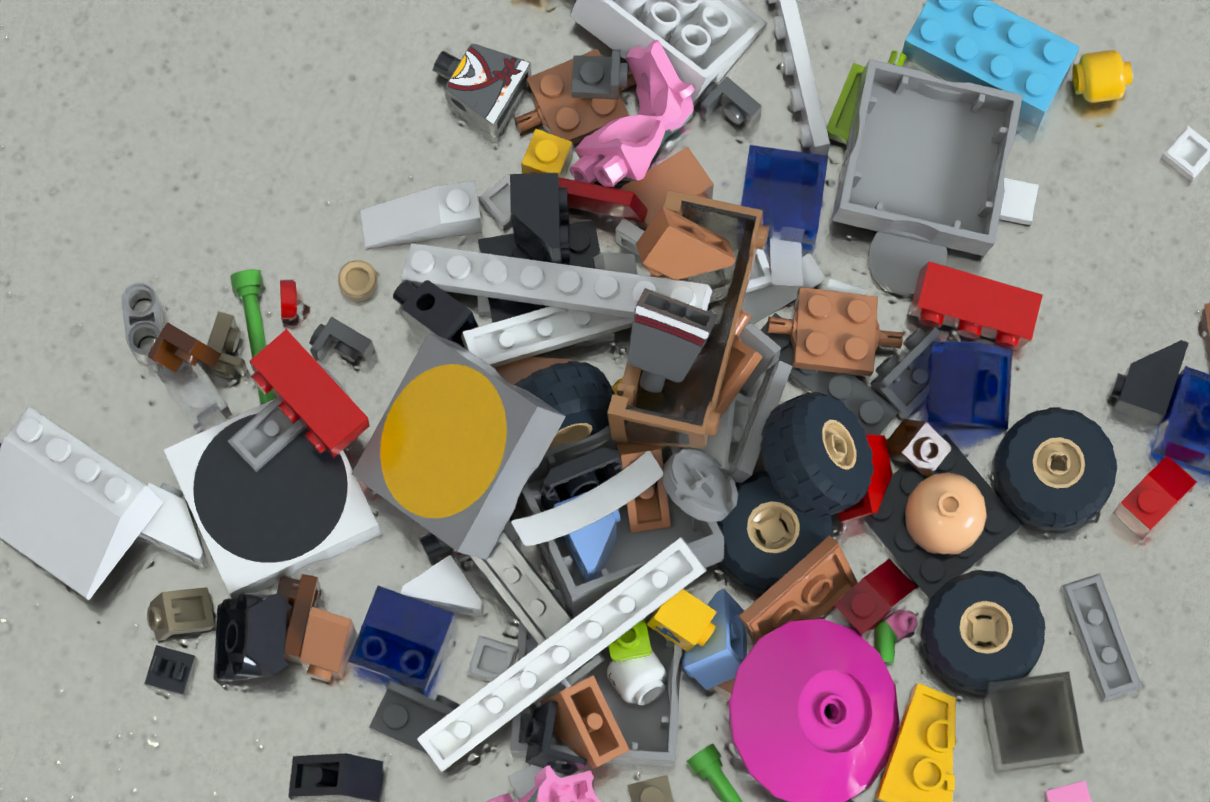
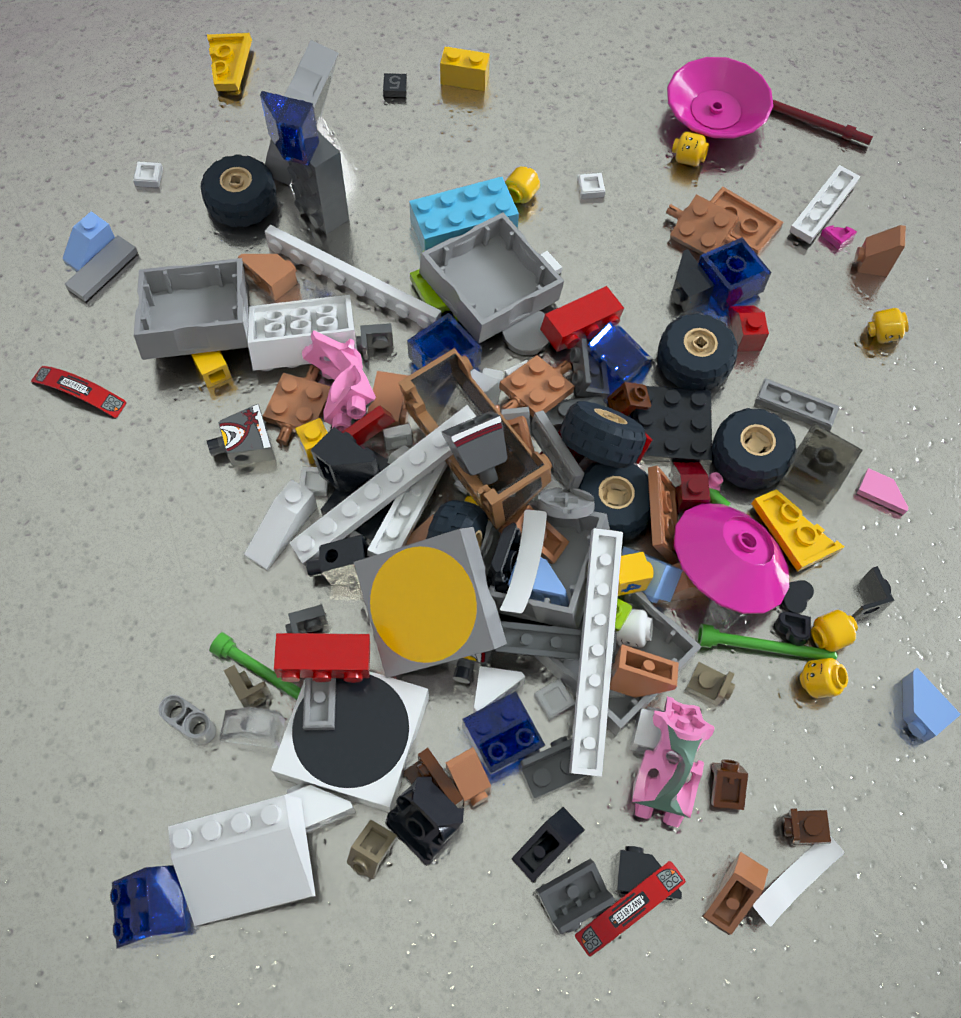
camera: 50 degrees left, 10 degrees down
black tile [144,645,197,697] -> none
reddish brown bracket [148,322,221,372] -> none
red tile [280,279,297,319] -> none
tan tile [338,260,378,302] -> none
black bracket [525,700,587,776] -> none
dark grey bracket [571,50,628,100] -> none
nougat slope [636,206,736,280] -> none
light nougat cylinder [905,472,987,555] -> none

